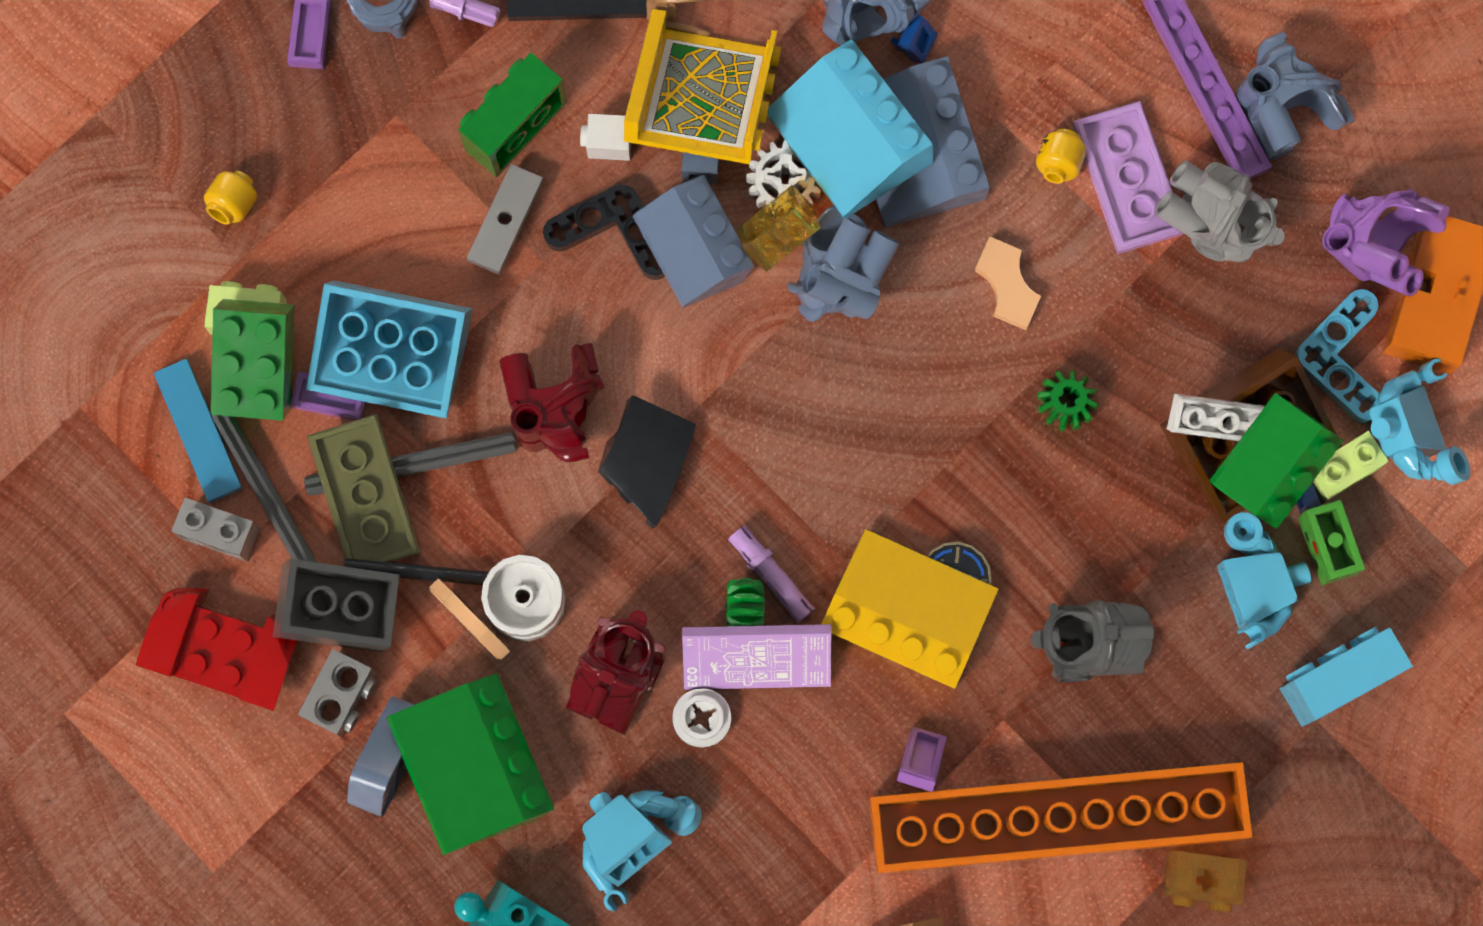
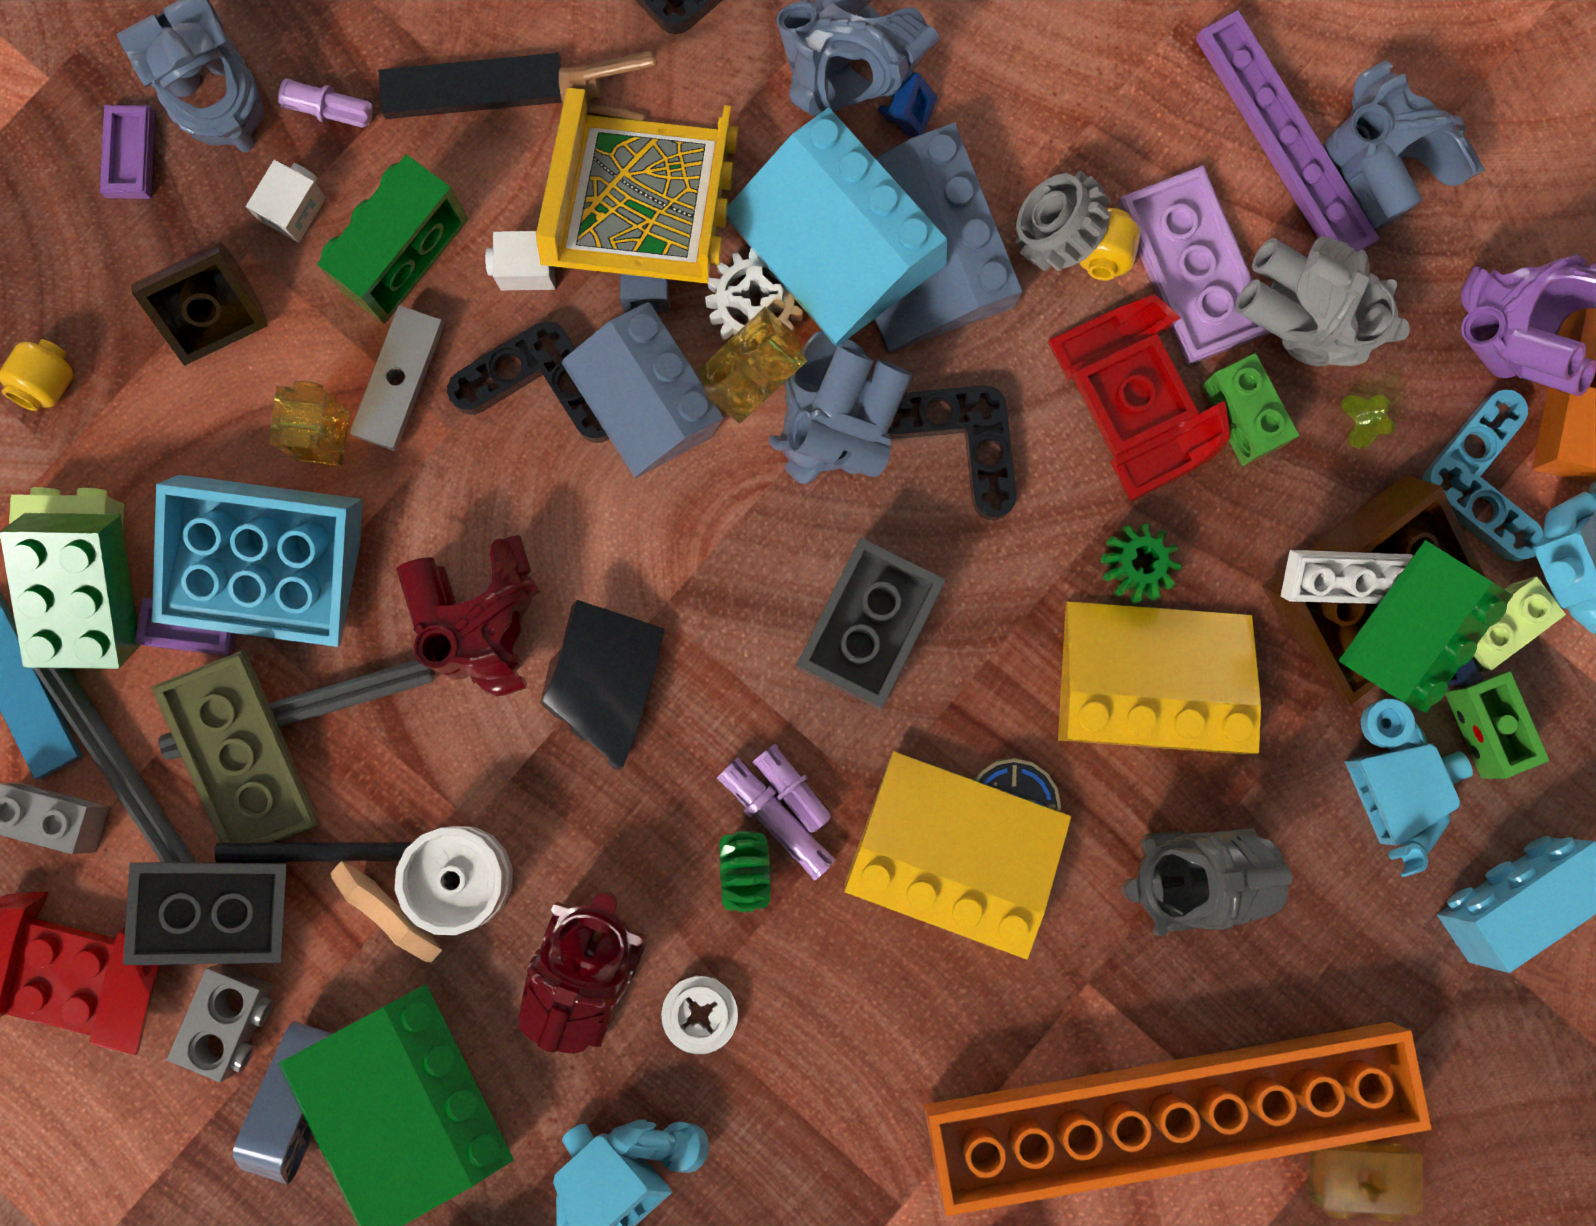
camera: 10 degrees left, 5 degrees up
lavender tile [682,624,831,690] -> none
medium lavender tile [897,726,947,792] -> none
light nougat tile [975,236,1041,330] -> none
none -> dark brown brick [131,242,268,366]
none -> white brick [246,160,327,243]
none -> clear yellow brick [269,381,350,466]
none -> lavender axle [752,744,831,833]
none -> dark grey brick [796,537,946,710]
none -> black beam [887,386,1016,521]
none -> light grey gear [1015,171,1111,271]
none -> red piece [1047,294,1230,502]
none -> yellow slope [1058,601,1261,754]
none -> bright green brick [1200,353,1299,467]
none -> clear neon green piece [1342,395,1396,449]

